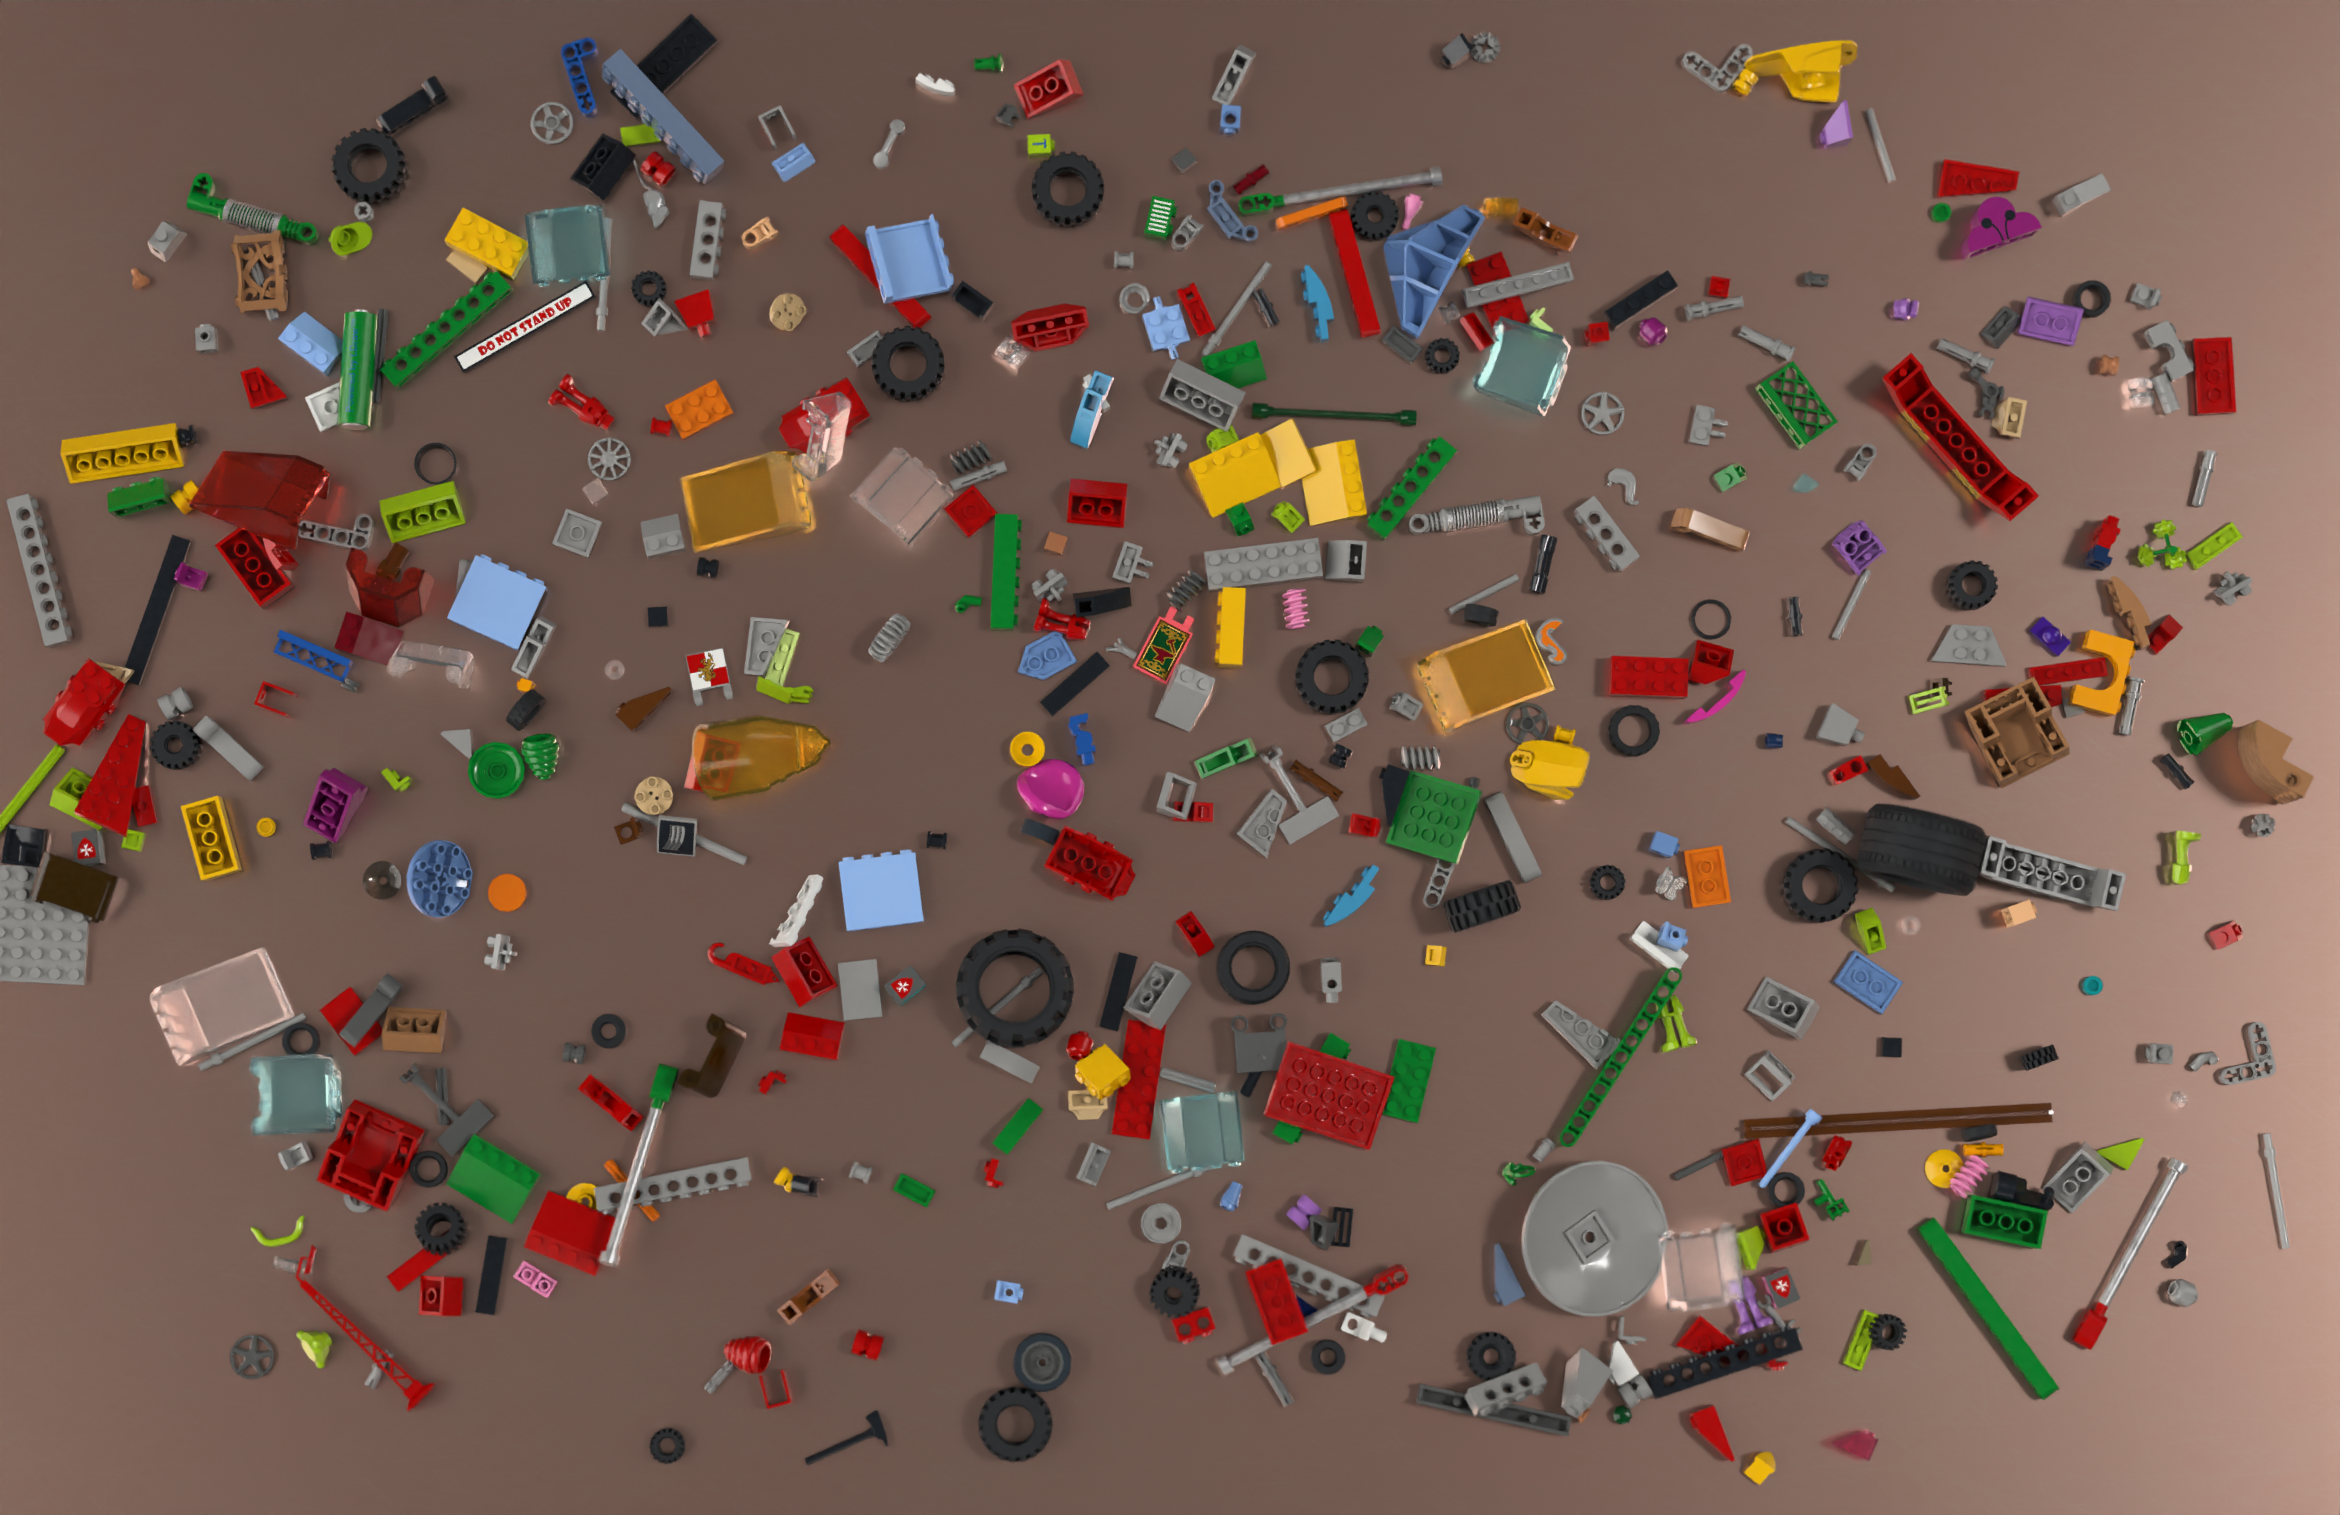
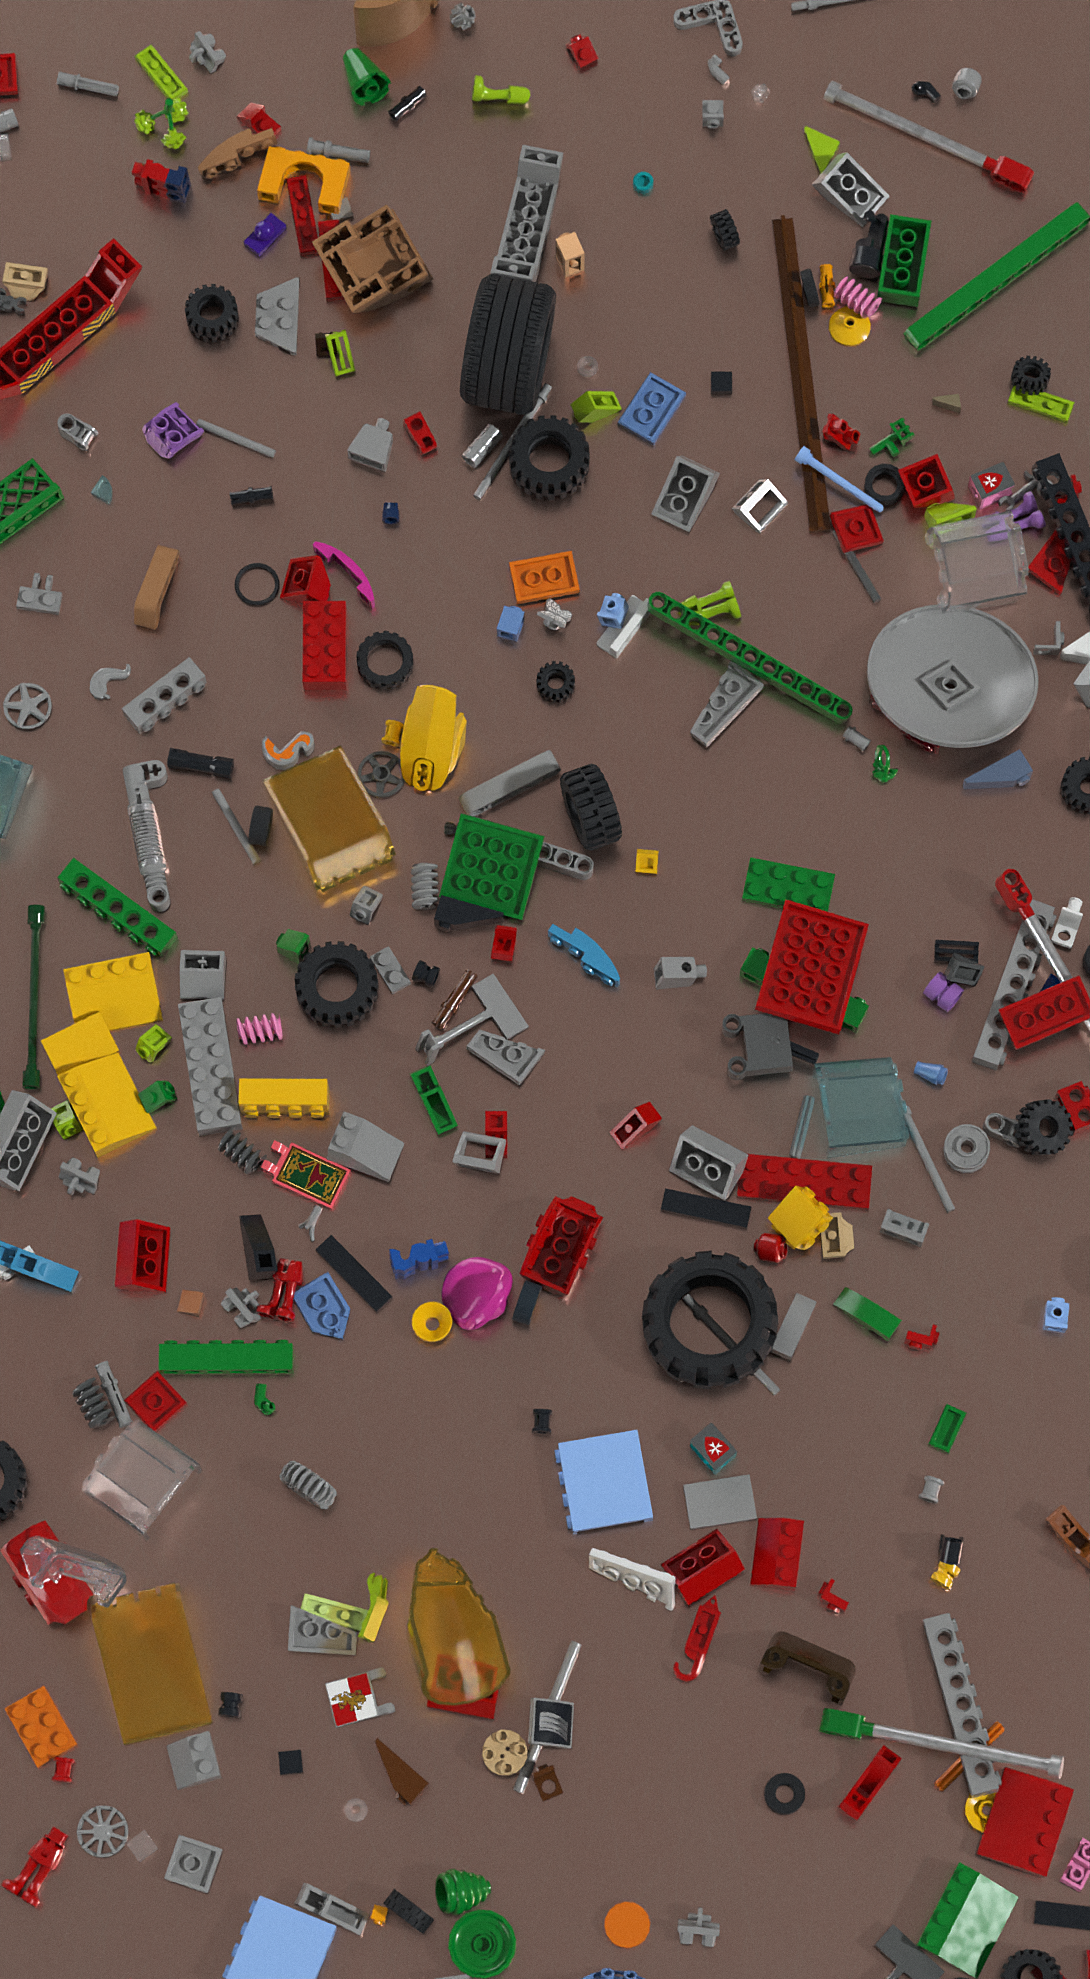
camera: 85 degrees left, 10 degrees down
dark grey wheel [563,1043,585,1064] -> none
light grey hinge [1112,541,1154,584] -> none
black tyre [1217,931,1290,1005] -> none
green bracket [1714,463,1747,492] -> none
reddish brown slope [1866,754,1920,800] -> none

